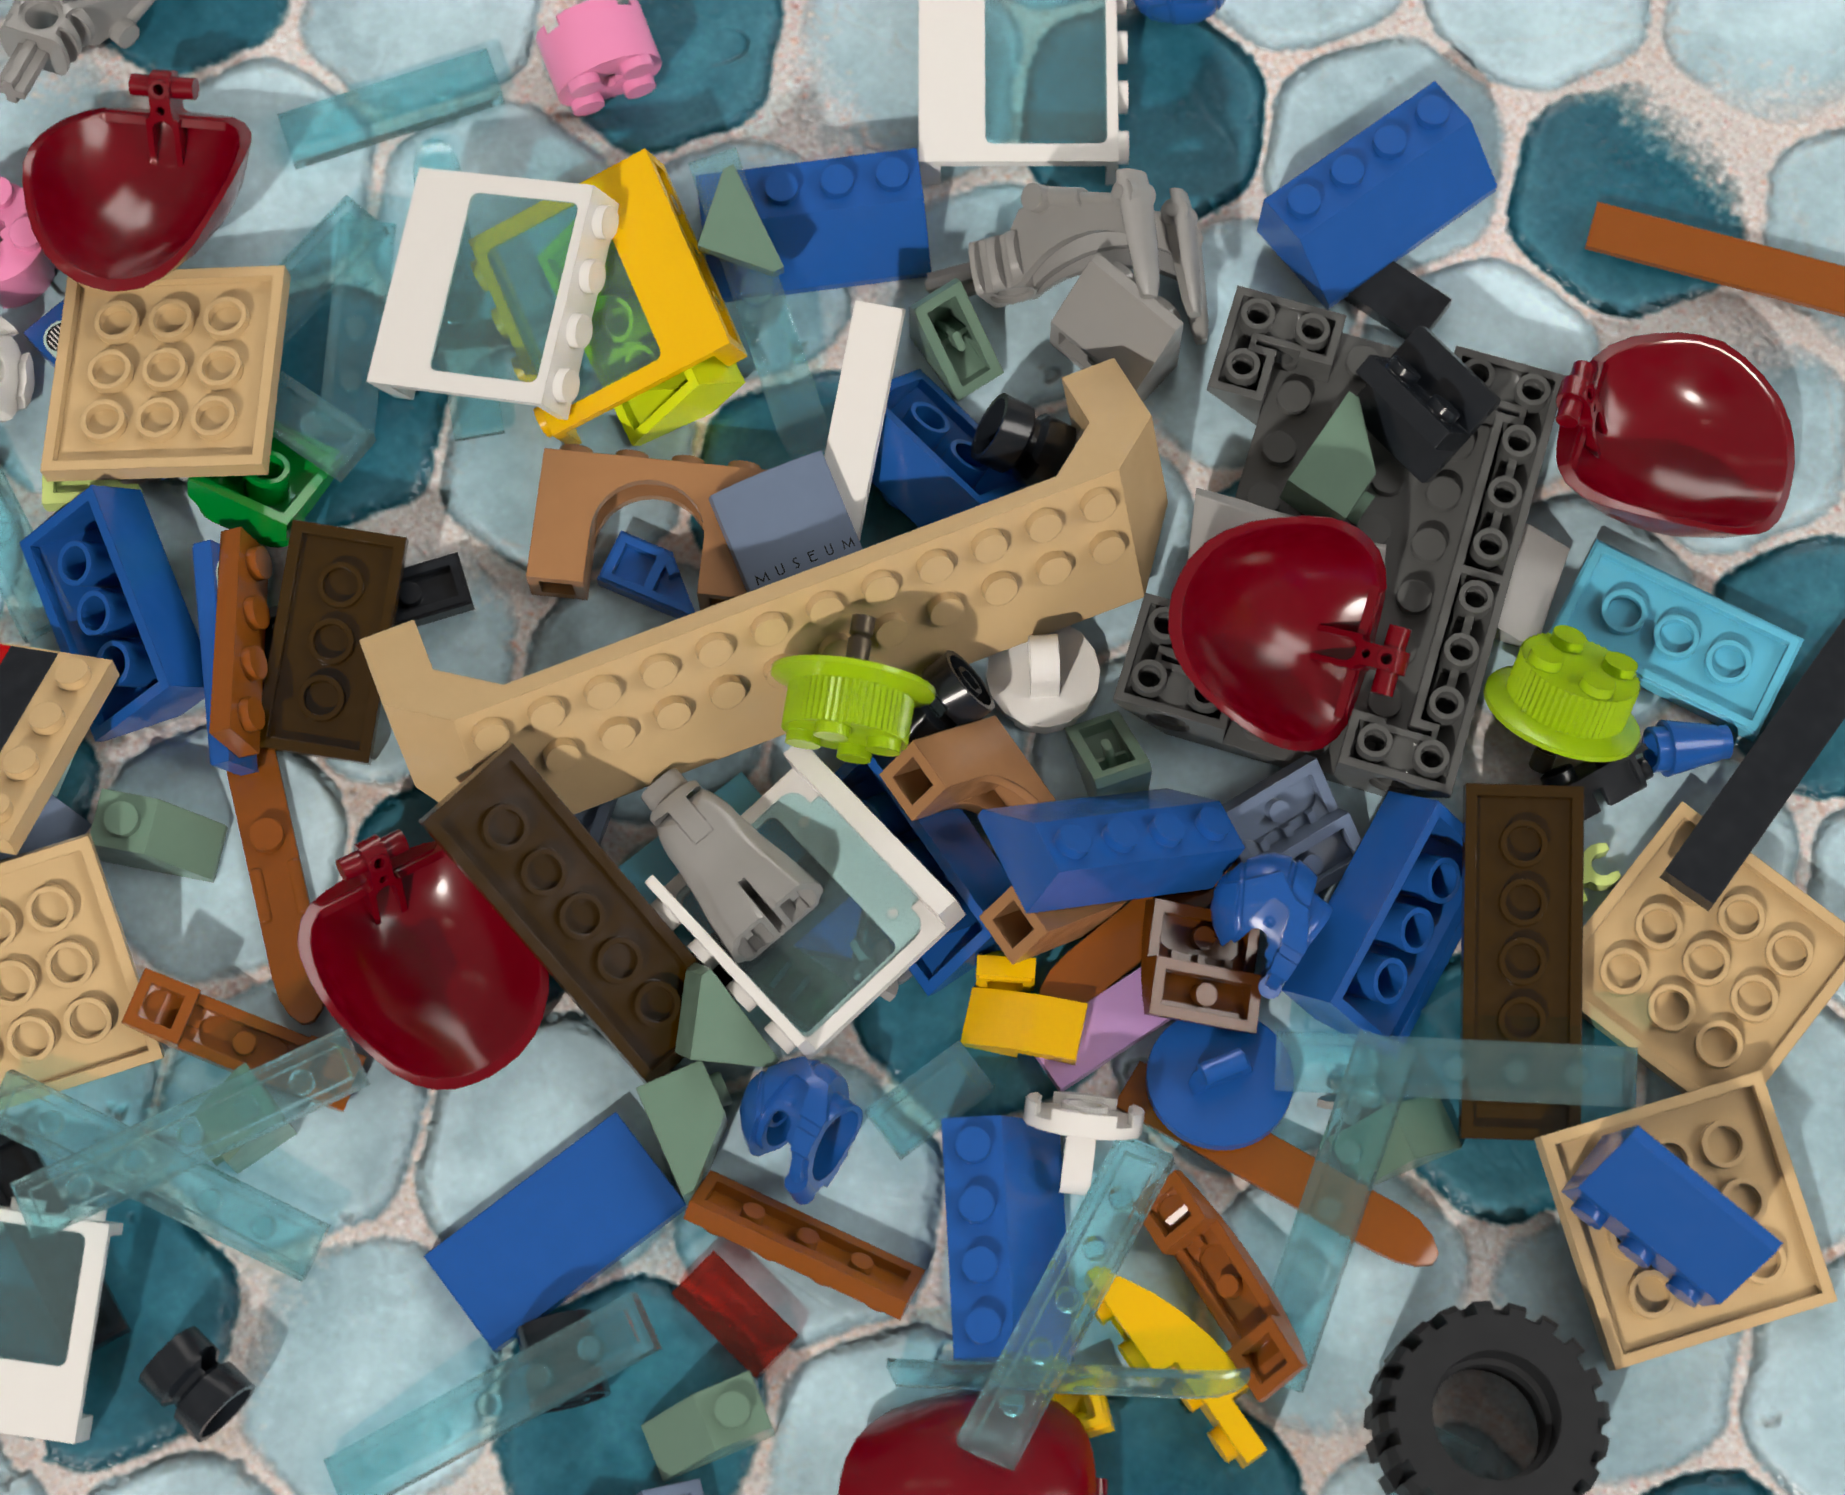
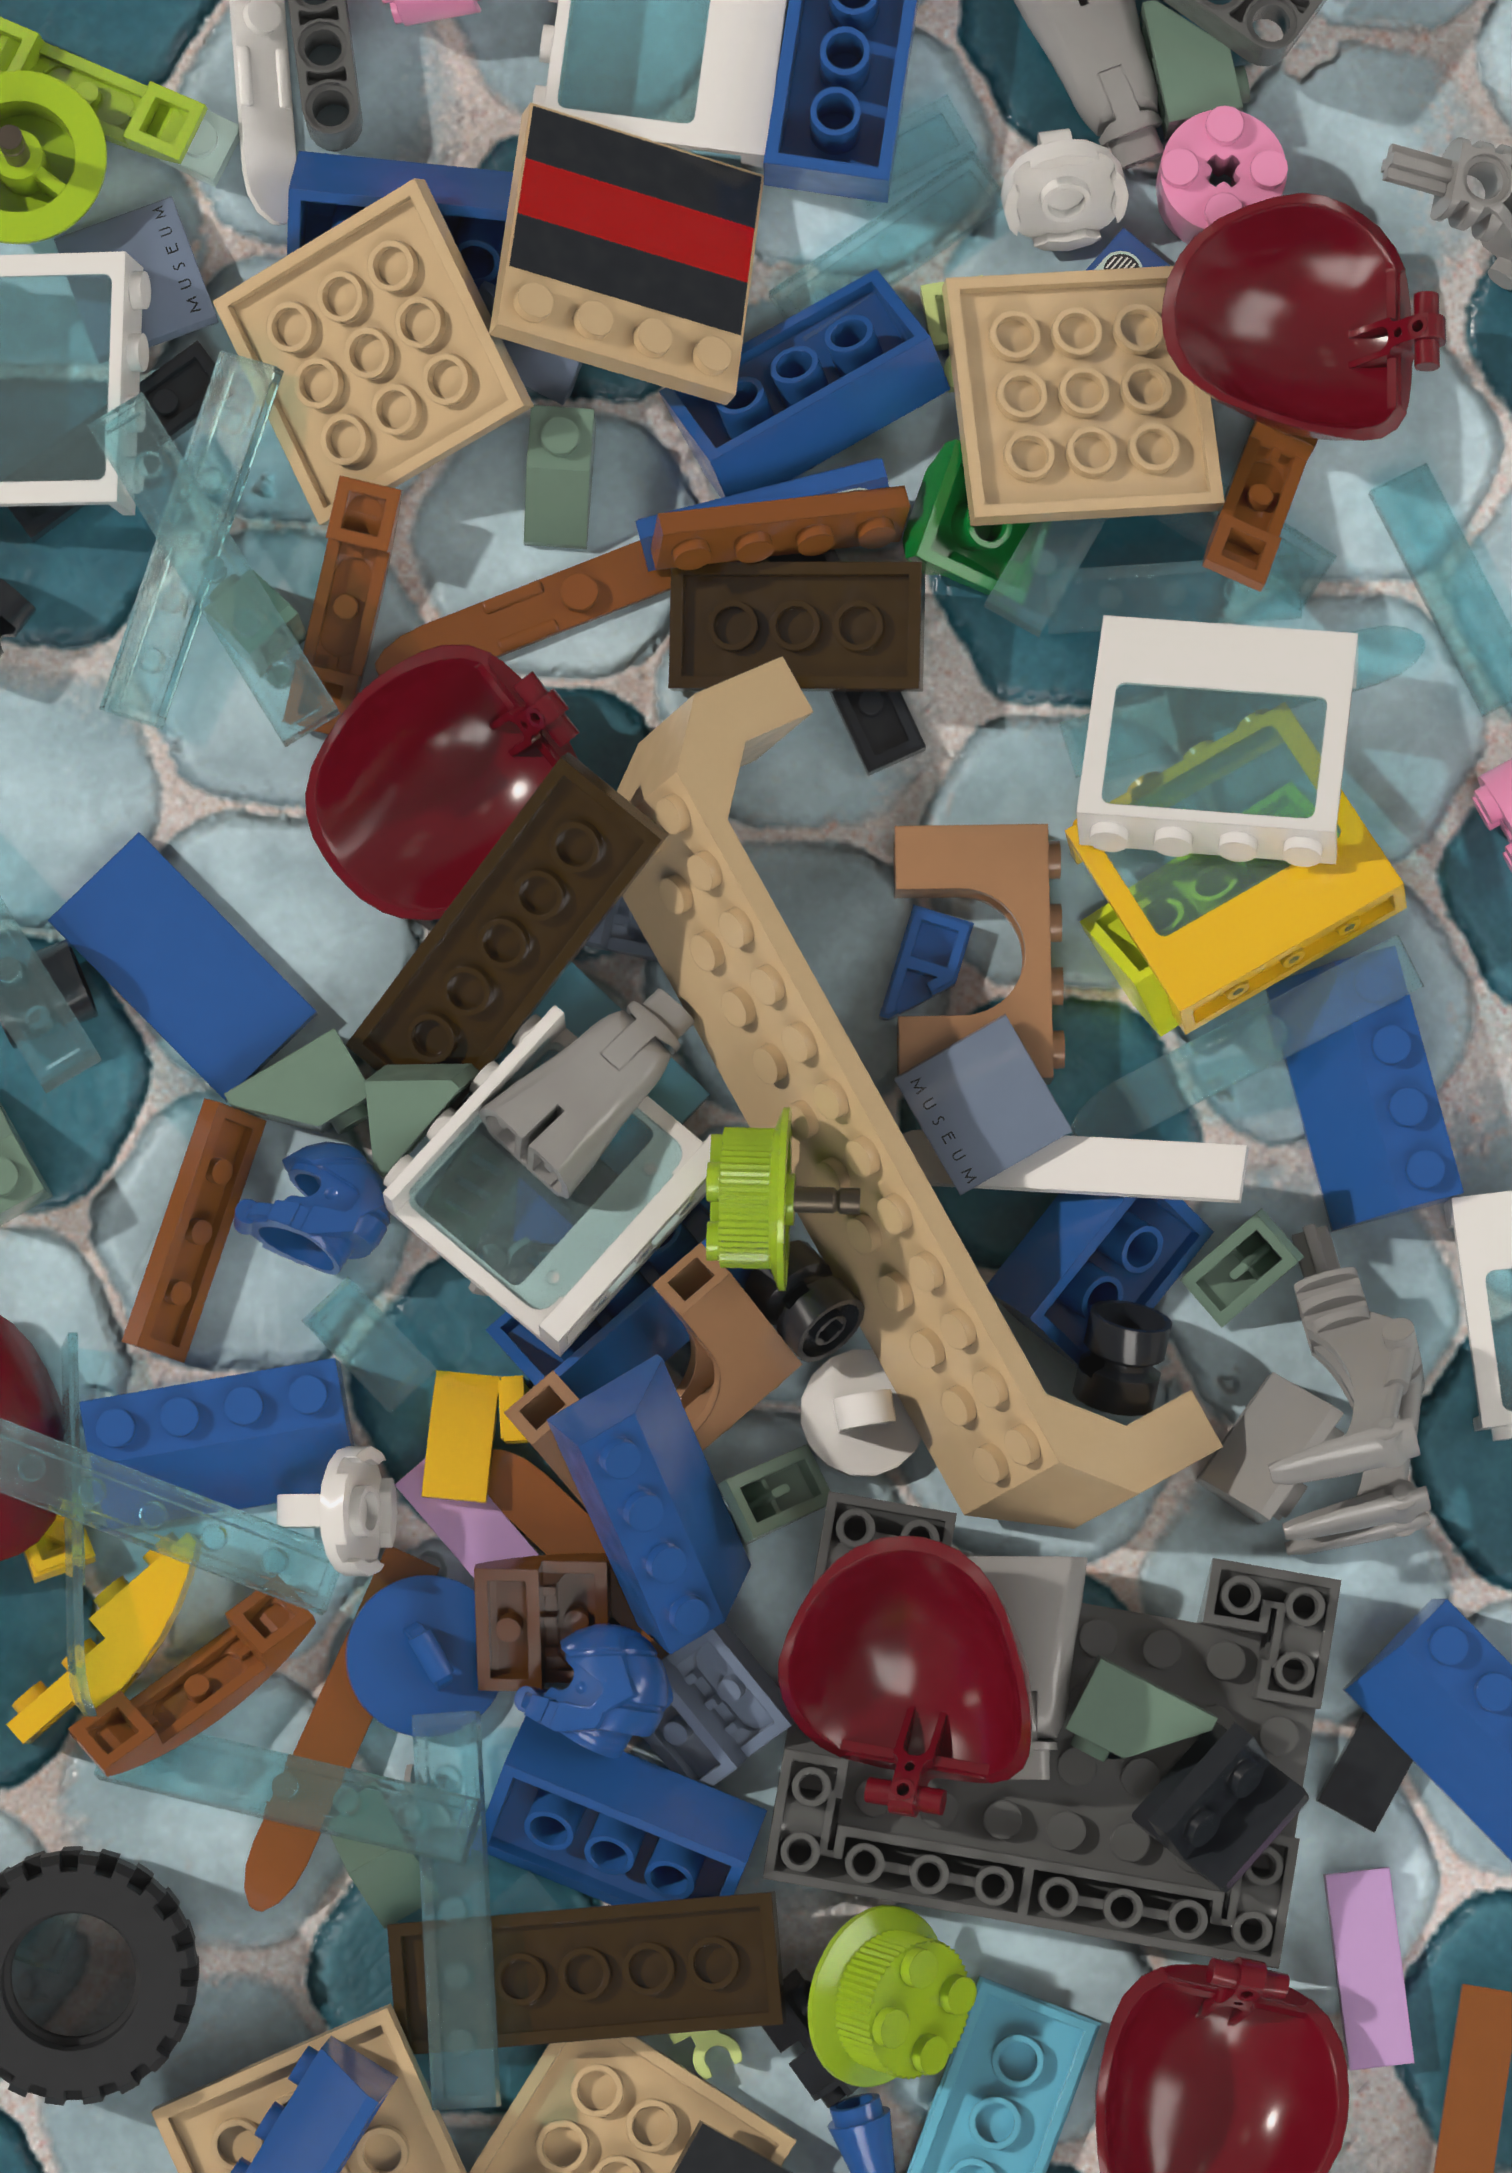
camera: 80 degrees right, 10 degrees up
clear red plate [671,1251,799,1381] -> none
sand green slope [697,164,784,277] -> none
light grey slope [1494,523,1570,648] -> none
none -> dark orange slope [1202,420,1318,592]
none -> lavender tile [1323,1867,1415,2071]

